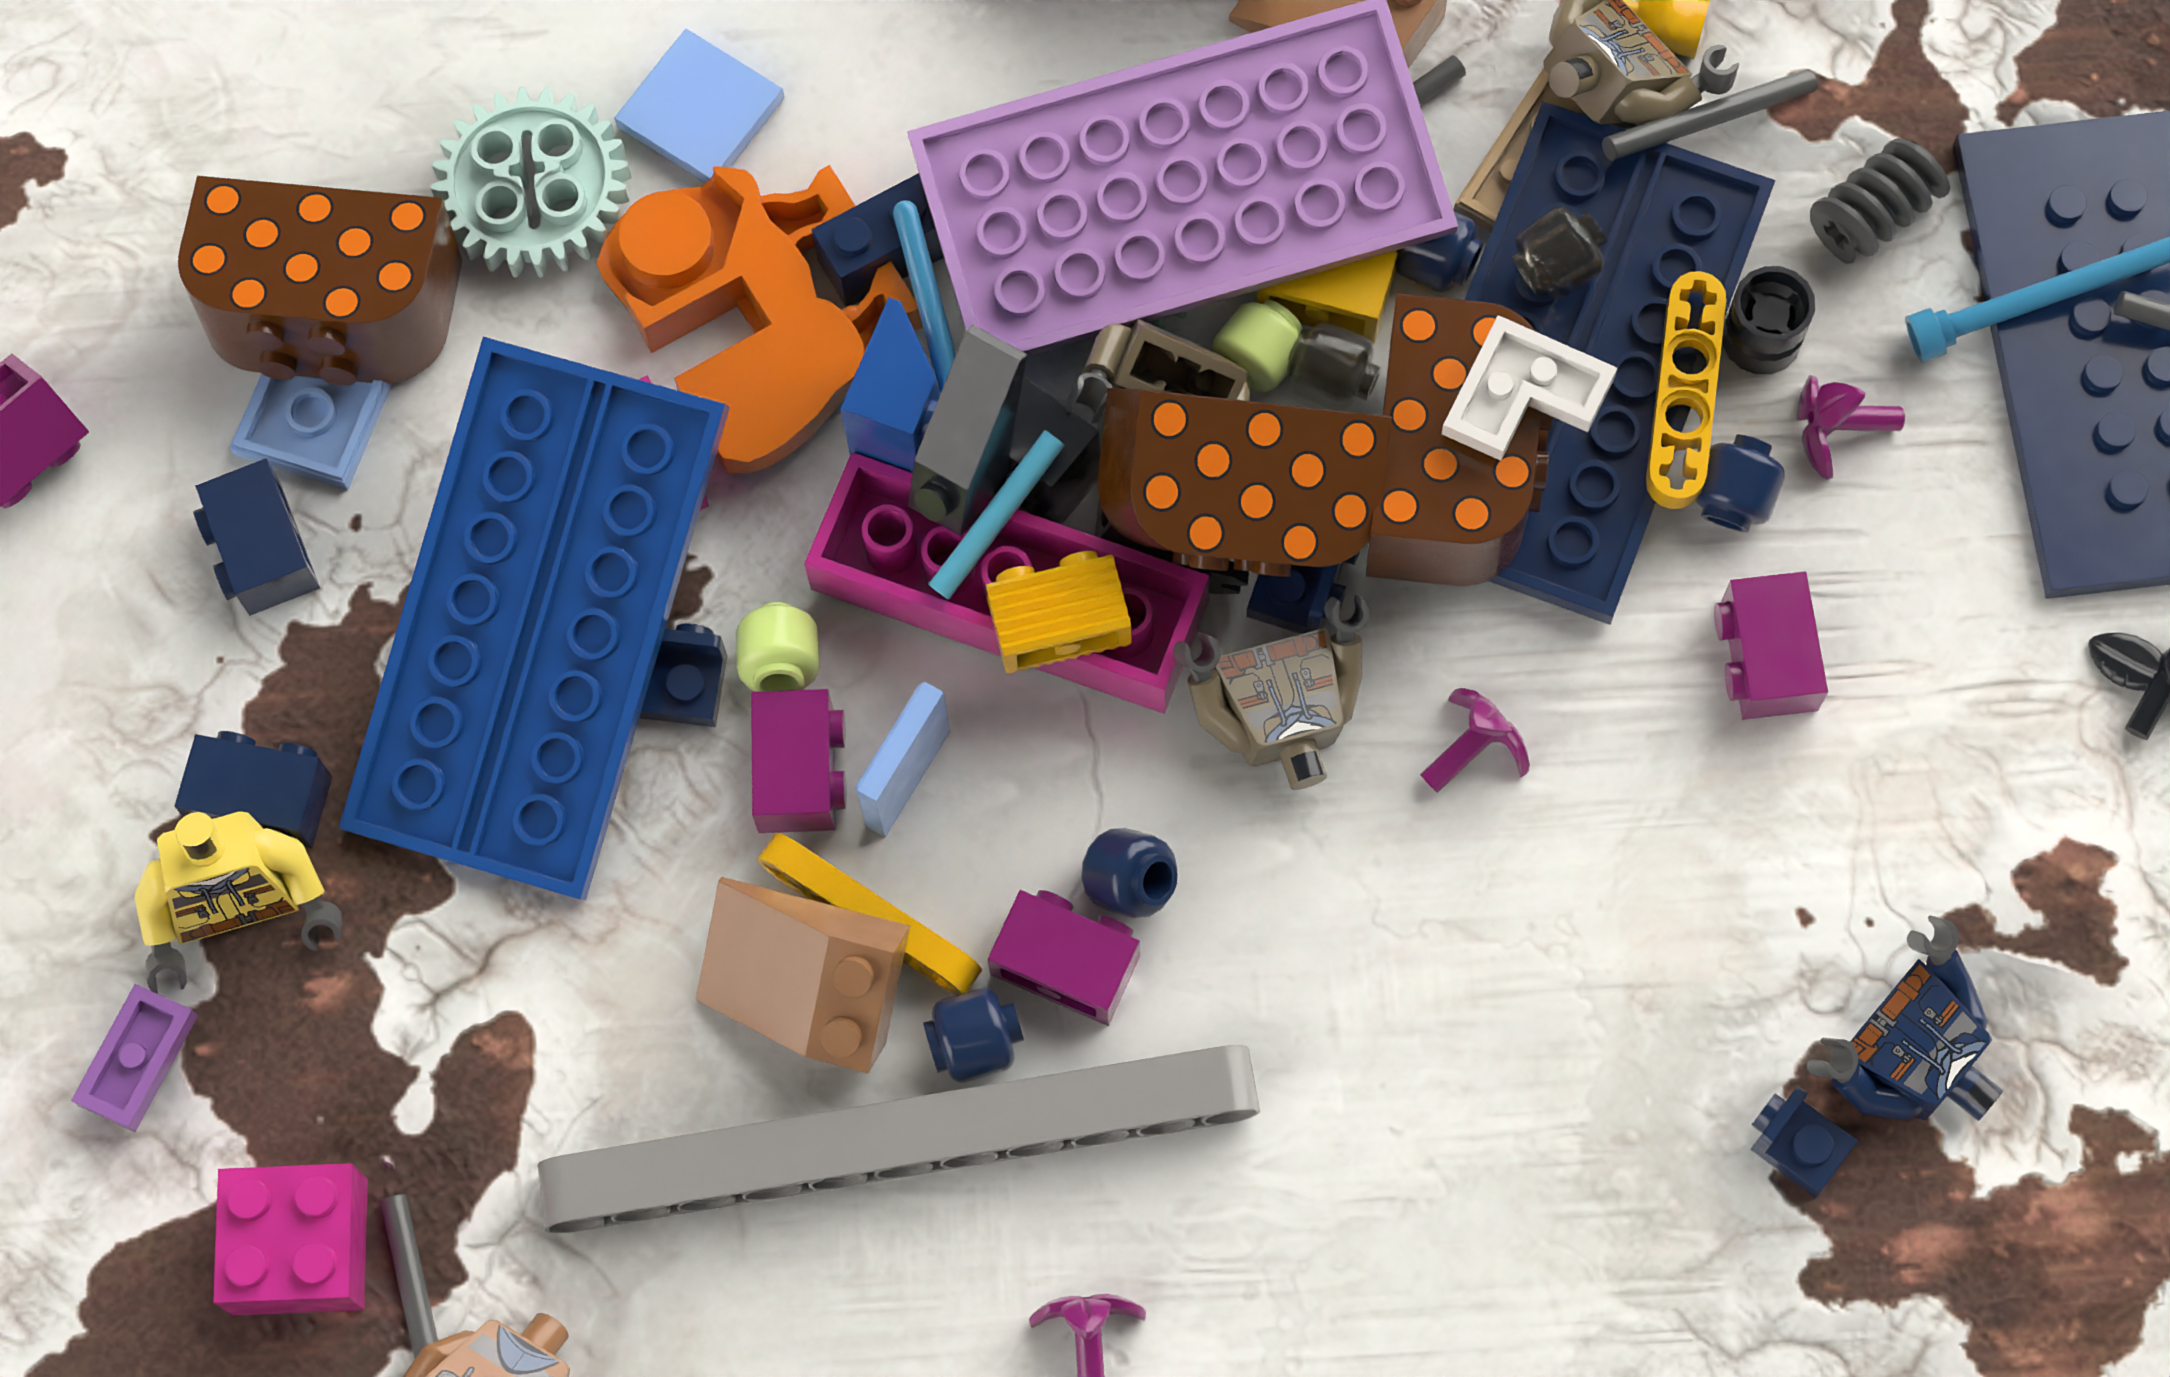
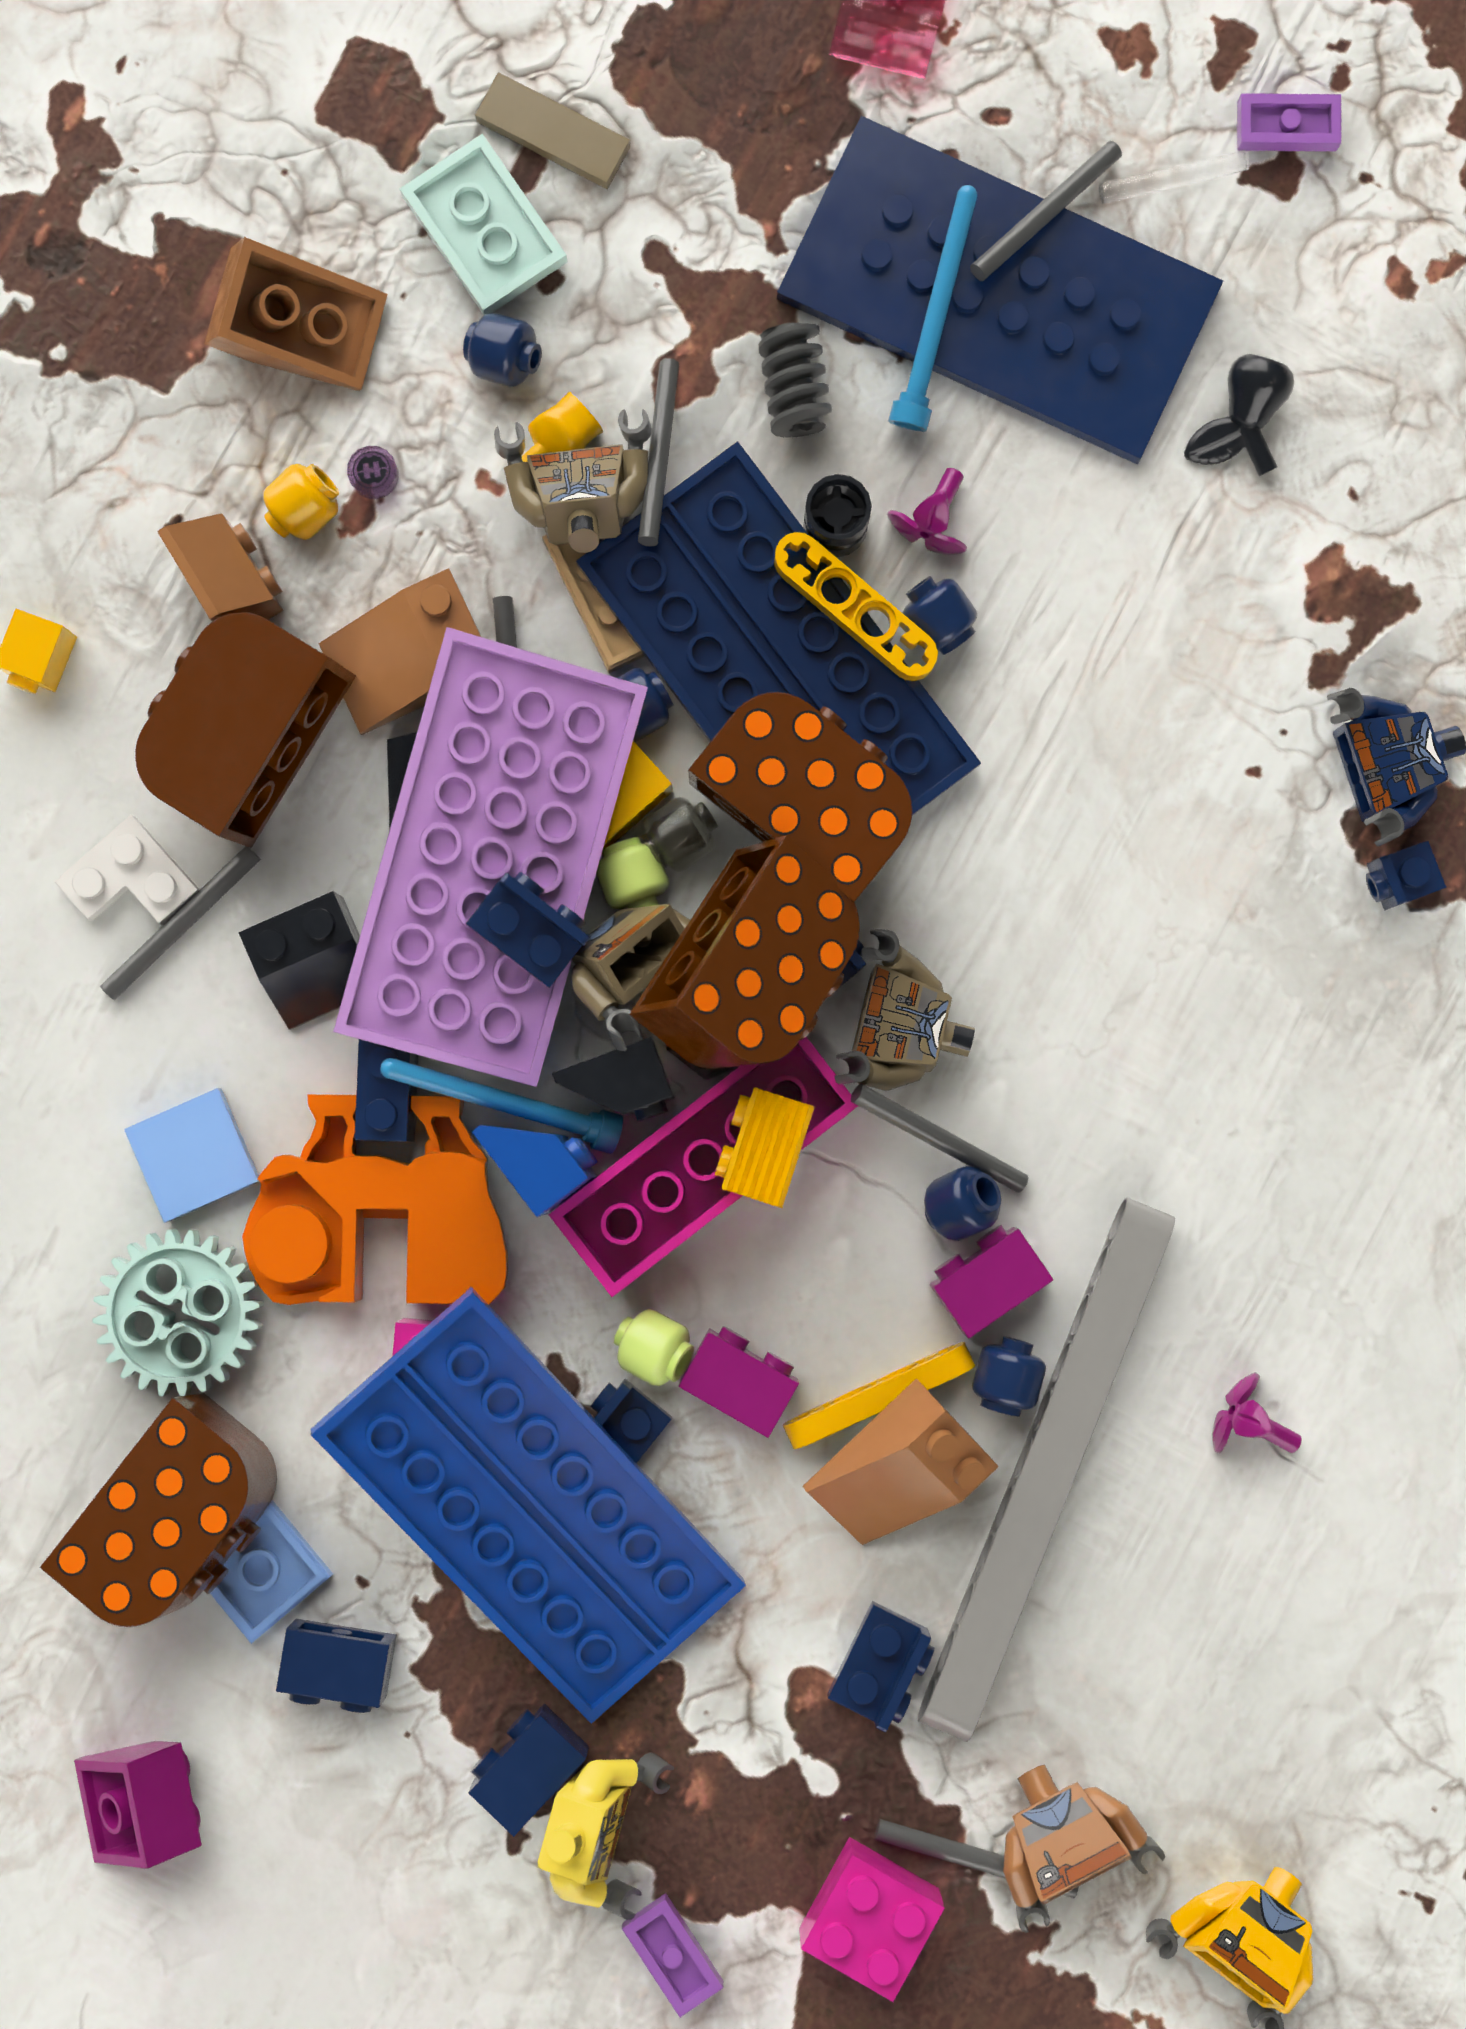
camera: 60 degrees left, 15 degrees up
light blue tile [856,681,951,837] -> none
slope [908,325,1027,536] -> none
medium azure bar [928,430,1065,600] -> none
magenta plant [1420,688,1530,793] -> none
white plate [1442,315,1617,461] -> none
clear smoke head [1511,206,1608,300] -> none
magenta brick [1714,571,1828,720] -> none
none -> black slope [238,891,360,1030]
none -> dark blue bracket [465,872,590,988]
none -> dark blue bracket [827,1601,934,1733]
none -> dark grey bar [851,1084,1028,1193]

